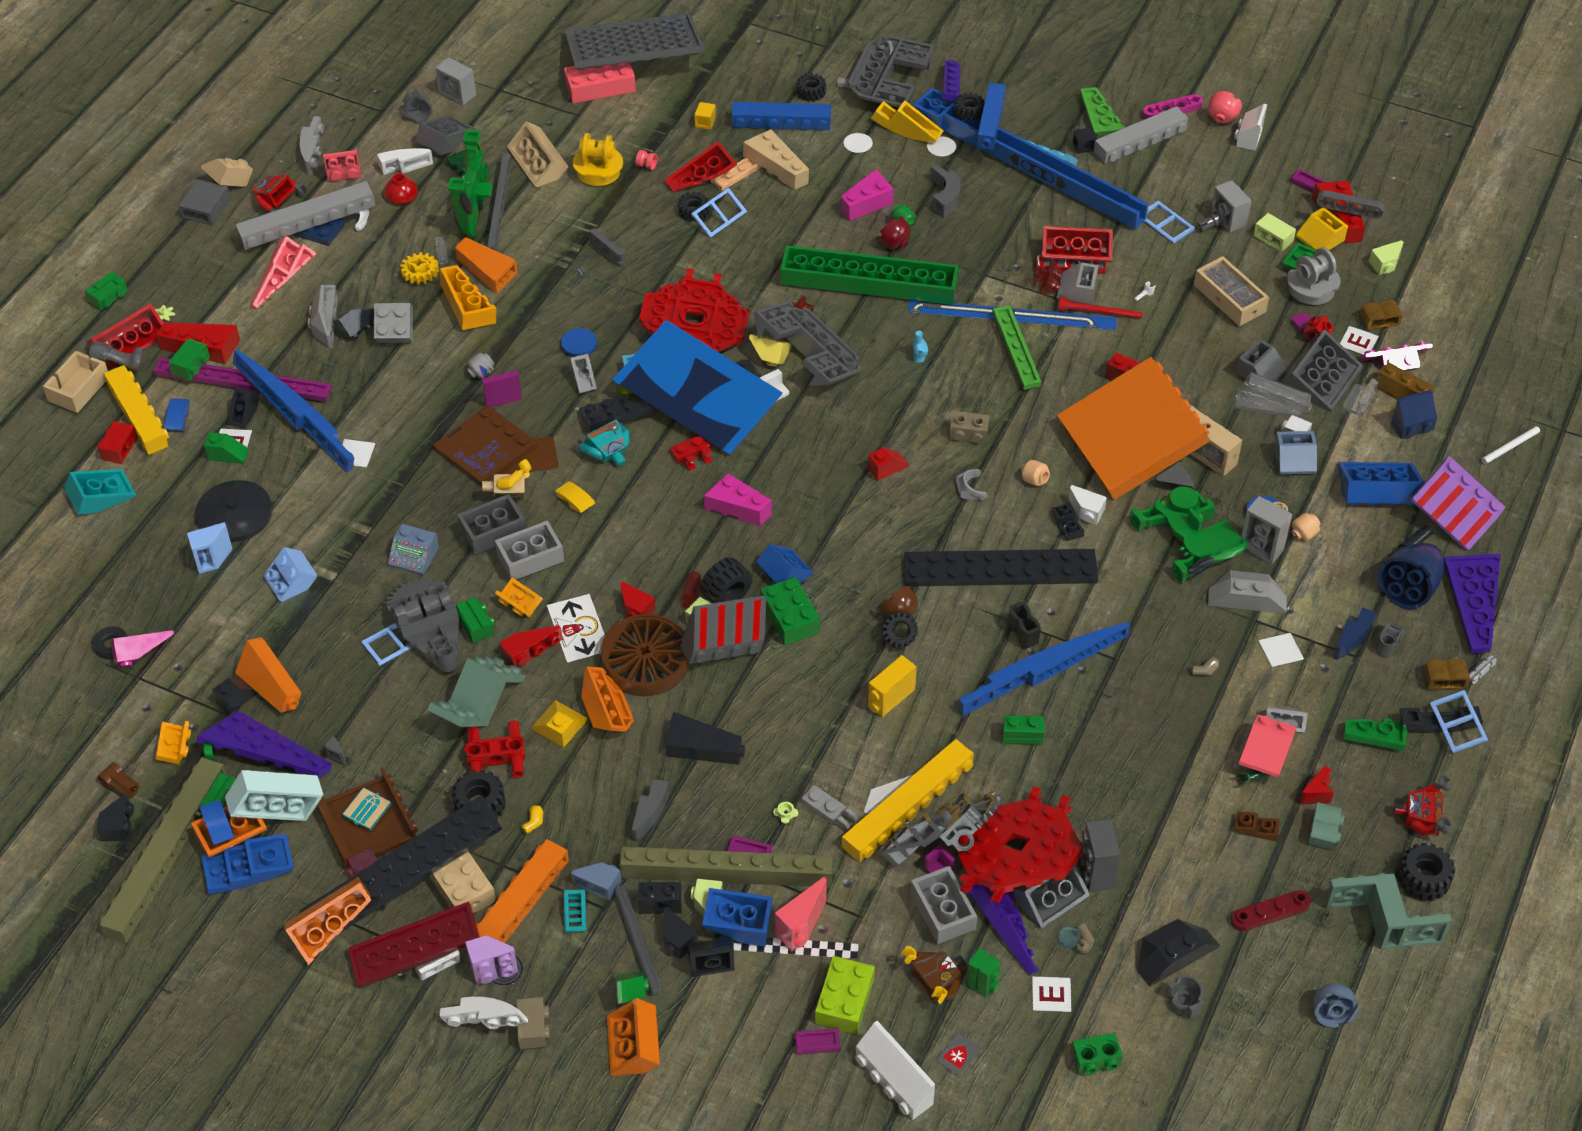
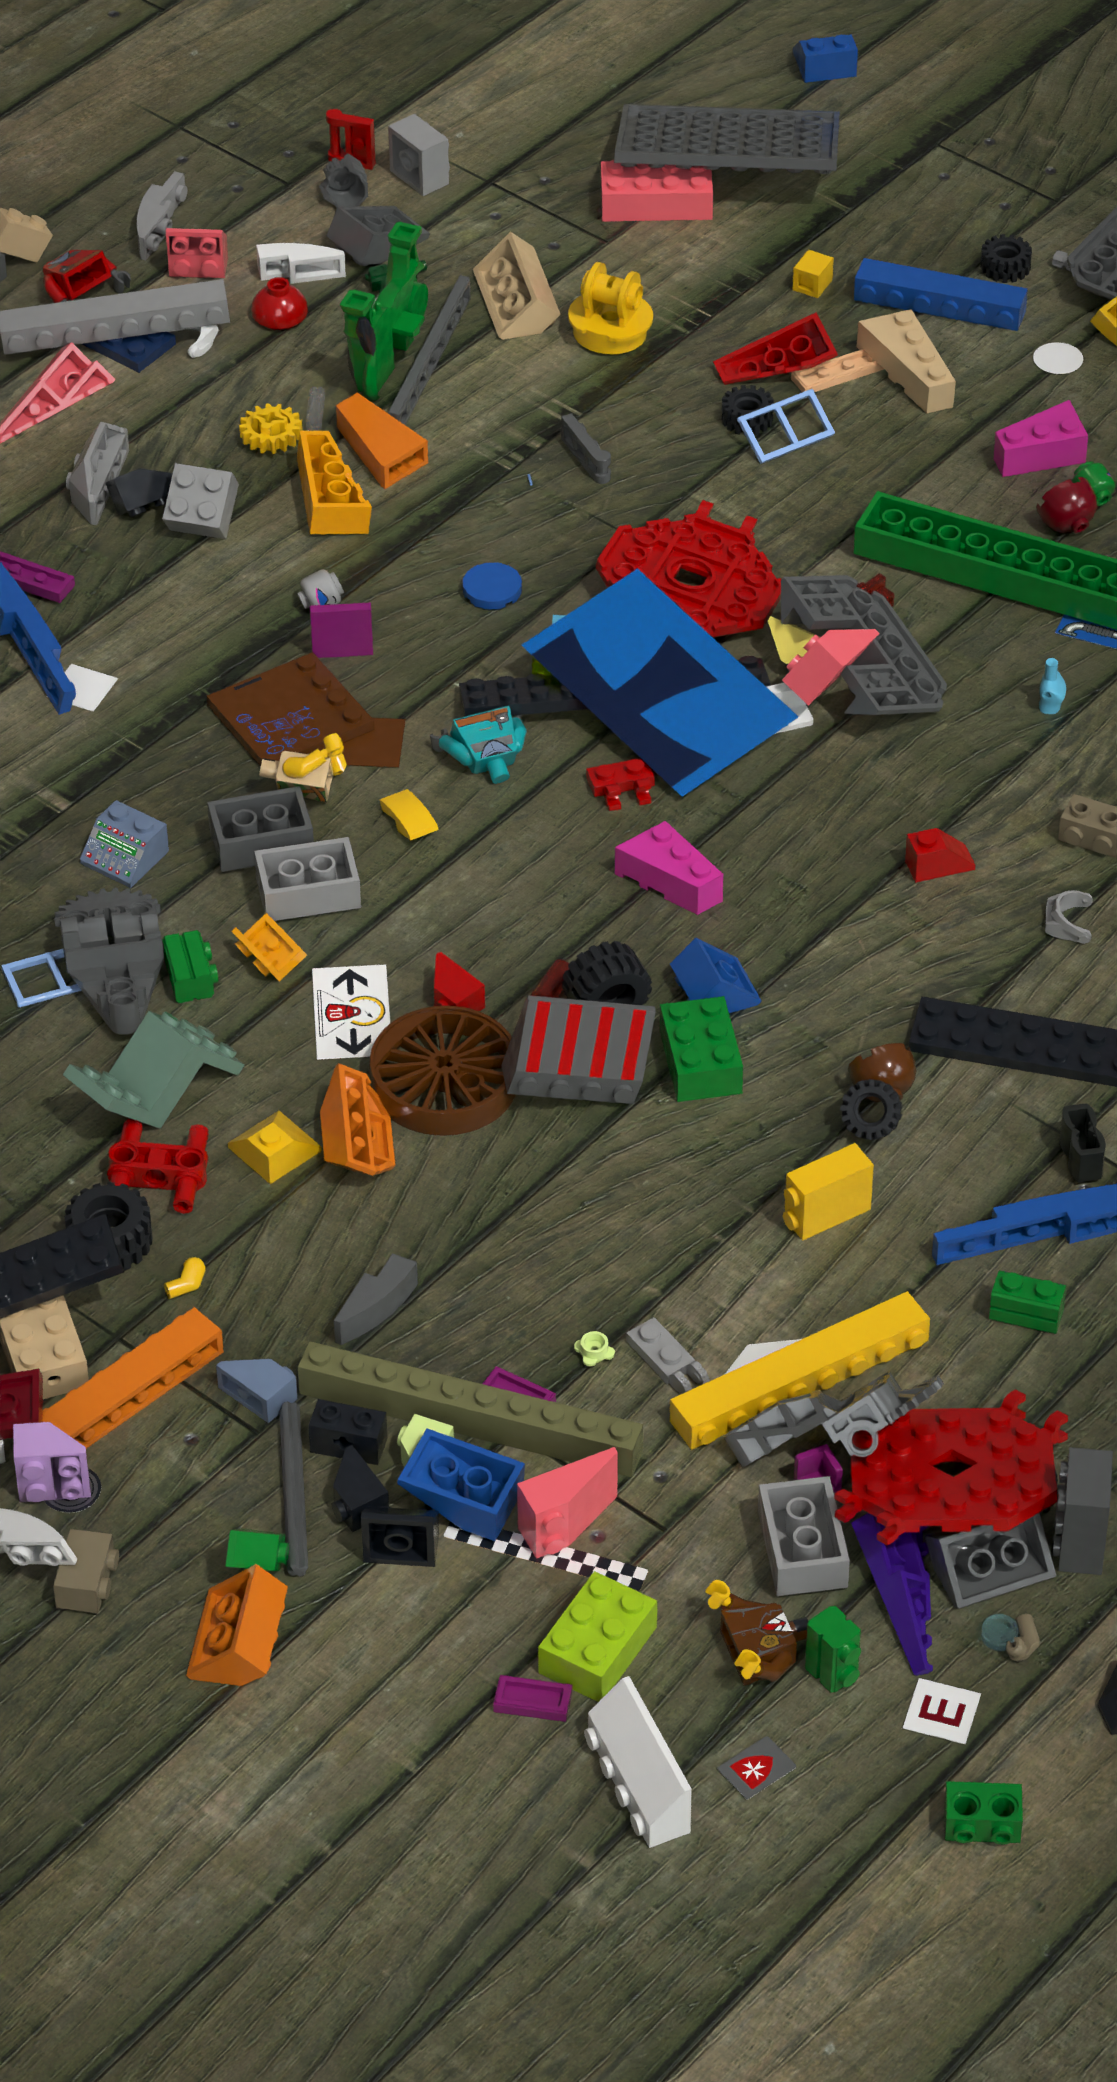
camera: 15 degrees right, 5 degrees down
red slope [499,625,563,667] -> none
teal slope [564,889,586,933] -> none
light grey arch [568,354,597,393] -> none
coral wheel [636,150,658,170] -> none
black slope [666,712,745,765] -> none
none -> red plate [326,109,376,170]
none -> coral slope [782,629,880,706]

